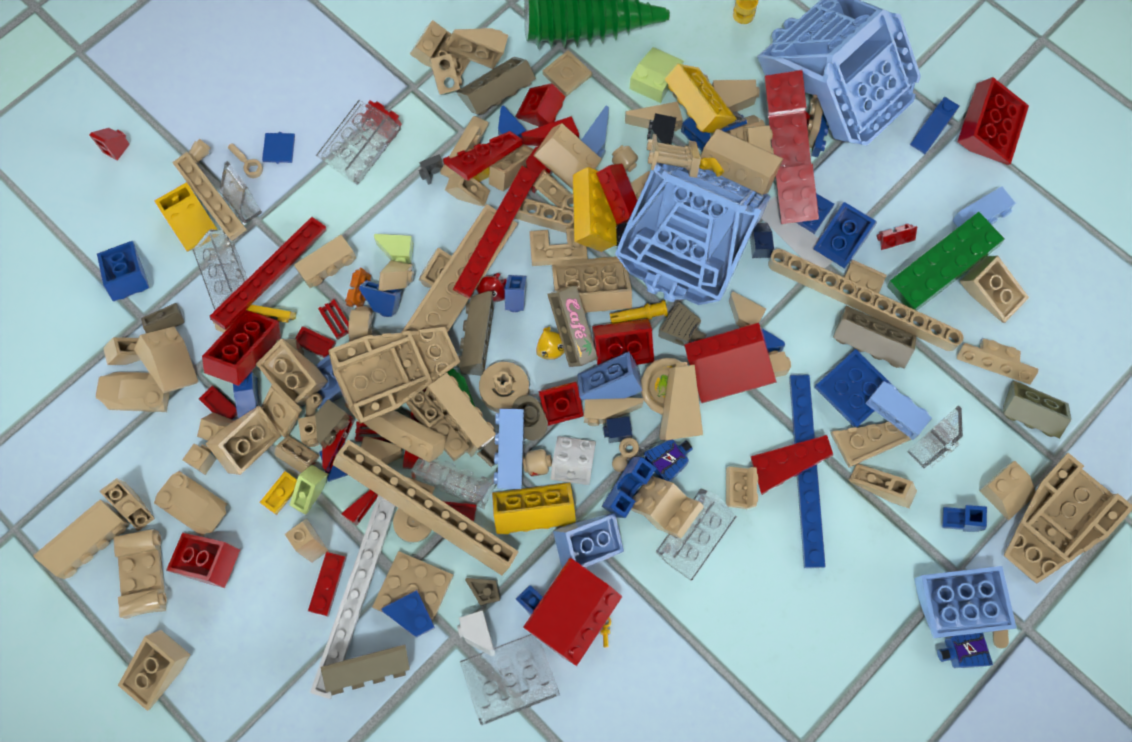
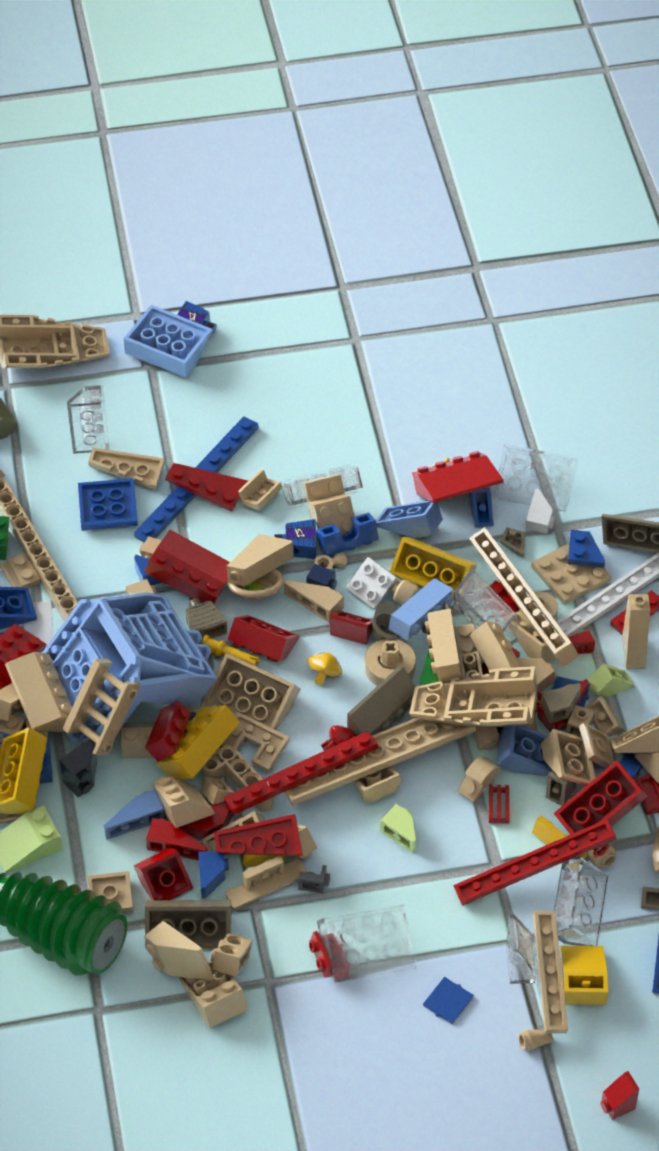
camera: 145 degrees left, 20 degrees down
tan piece [228,143,263,178] -> none
yellow plate [259,471,297,515] -> none
tan brick [294,235,356,288] -> none
red tile [295,326,336,358] -> none
orange hinge [345,268,371,307] -> none
blue slope [359,280,402,317] -> none
tan slope [378,260,414,291] -> none
blue slope [505,275,527,312] -> none
dark tan brick [547,286,598,367] -> none
medium blue slope [577,352,643,400] -> none
tan head [612,145,638,173] -> none
tan slope [625,101,683,132] -> none
yellow arm [699,157,725,177] -> none
dark tan slope [833,306,917,369] -> none
tan slope [849,464,917,508] -> none
light blue brick [865,381,932,440] -> none
blue brick [942,505,987,532] -> none
tan slope [980,461,1036,520] -> none

